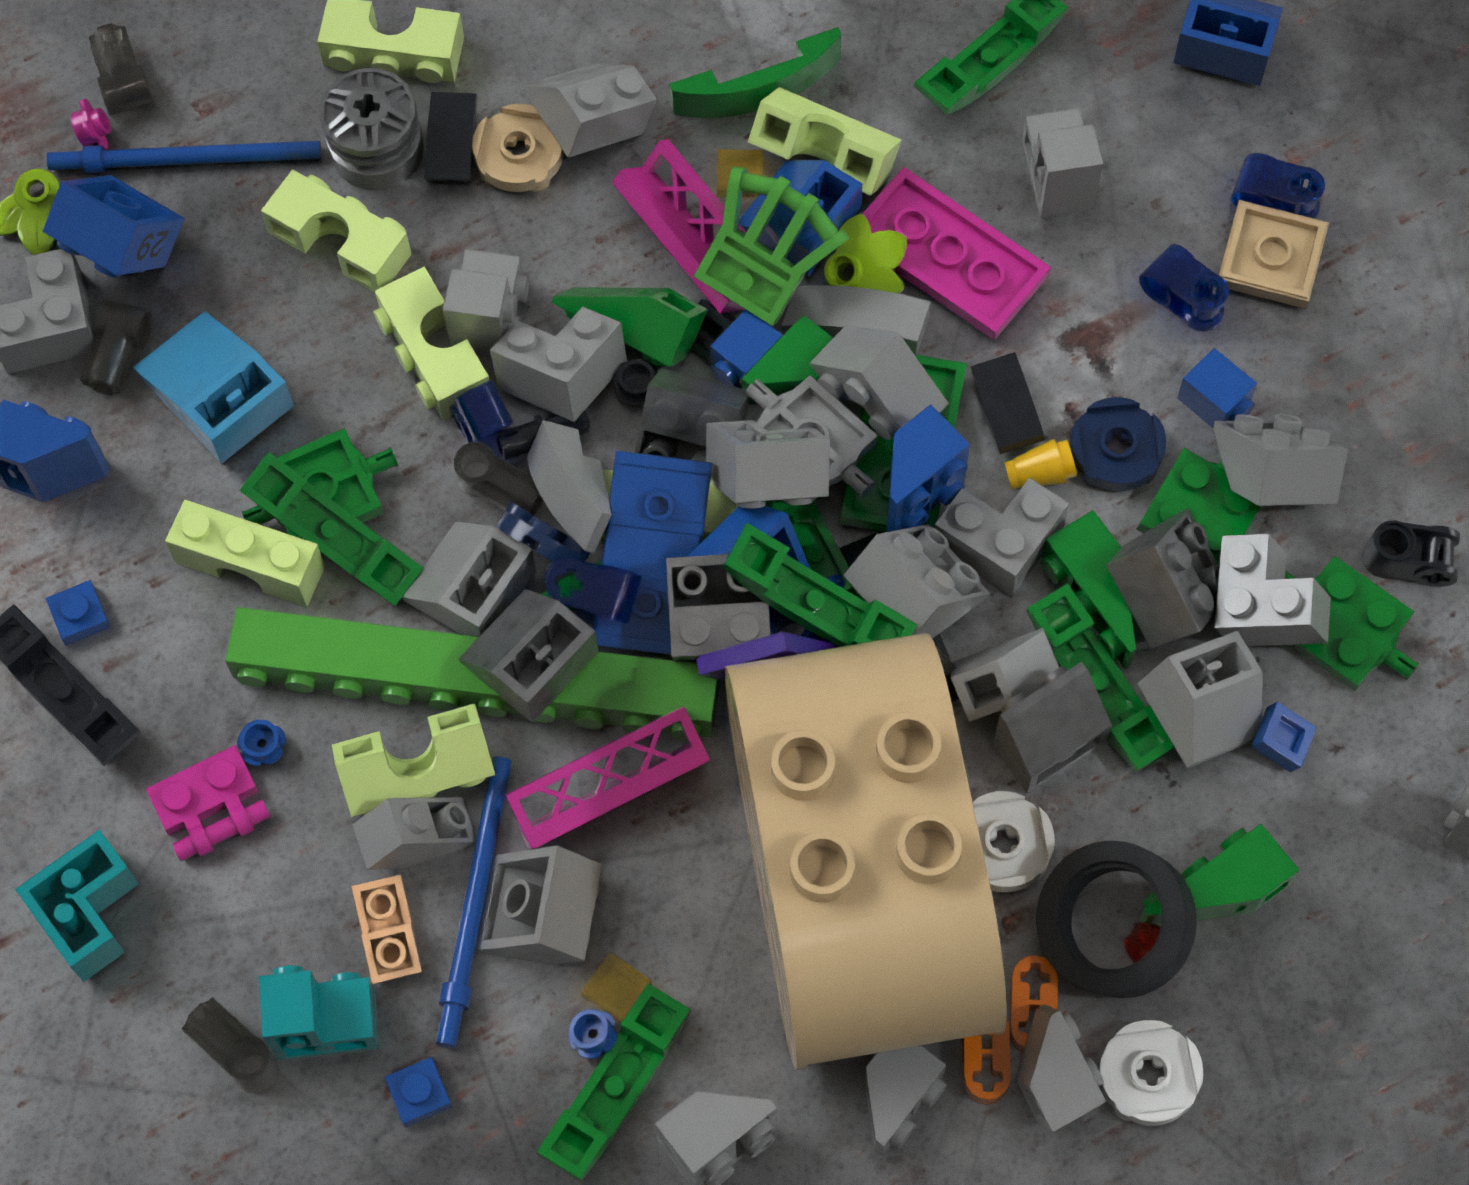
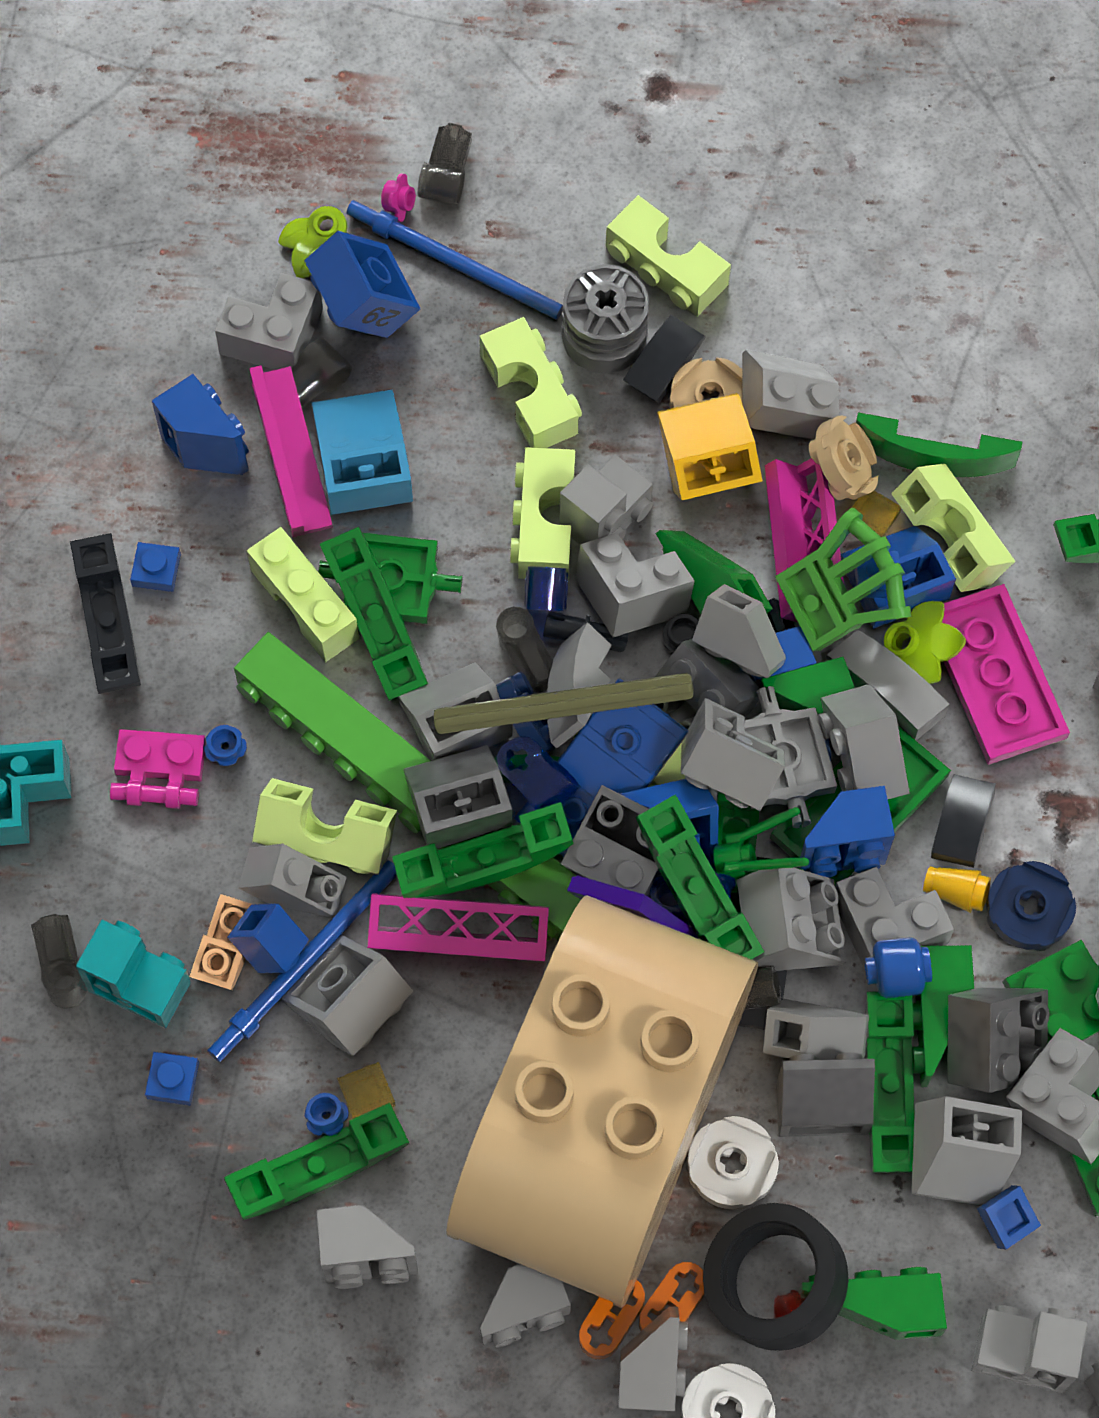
camera: 30 degrees right, 0 degrees up
none -> blue brick [227,904,309,973]
none -> dark pink fence [249,365,333,538]
none -> green slope [392,802,574,898]
none -> olive axle [433,673,694,734]
none -> yellow slope [657,393,763,500]
none -> light grey slope [692,584,786,678]
none -> green plant [714,807,809,880]
none -> tan plate [809,415,878,501]
none -> blue head [864,937,932,998]
none -> light grey brick [971,1305,1088,1393]

